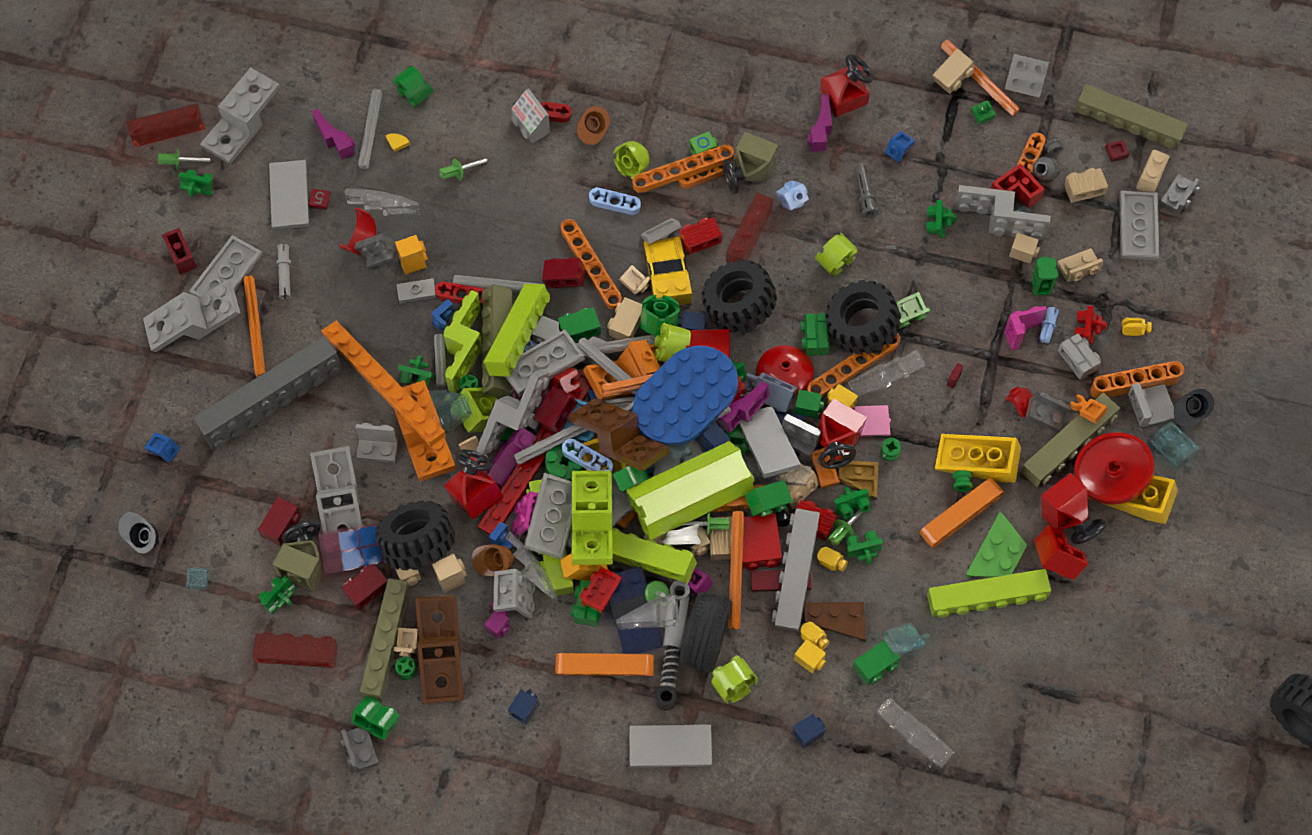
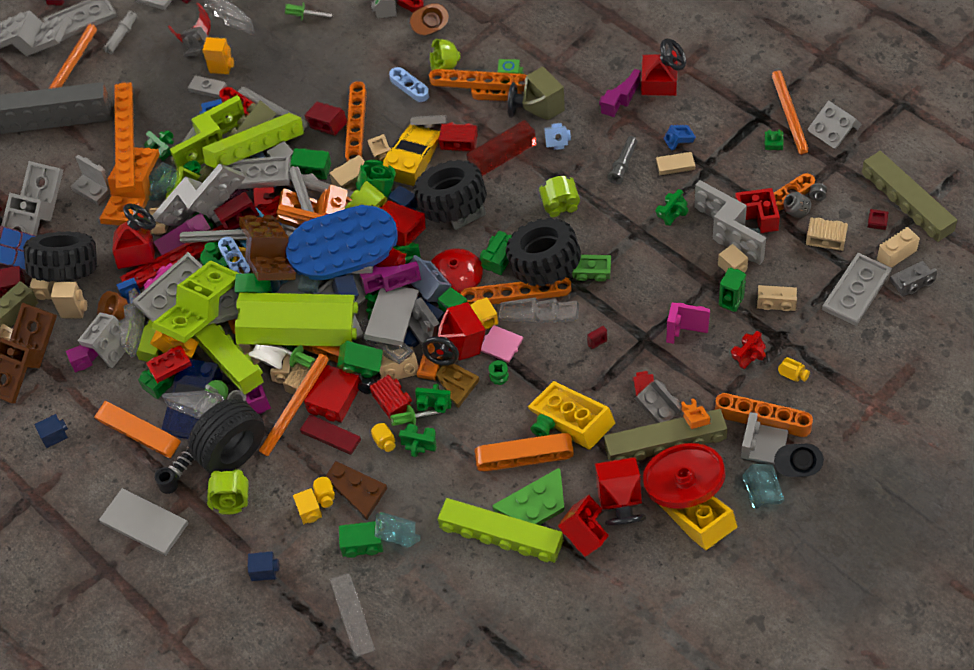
camera: 35 degrees right, 10 degrees down
light grey brick [772,509,820,632] -> none
tan brick [933,49,975,94] -> none
light blue axle [1039,307,1059,343] -> none
light grey brick [1058,334,1101,380] -> none
none -> tan tile [656,152,695,175]

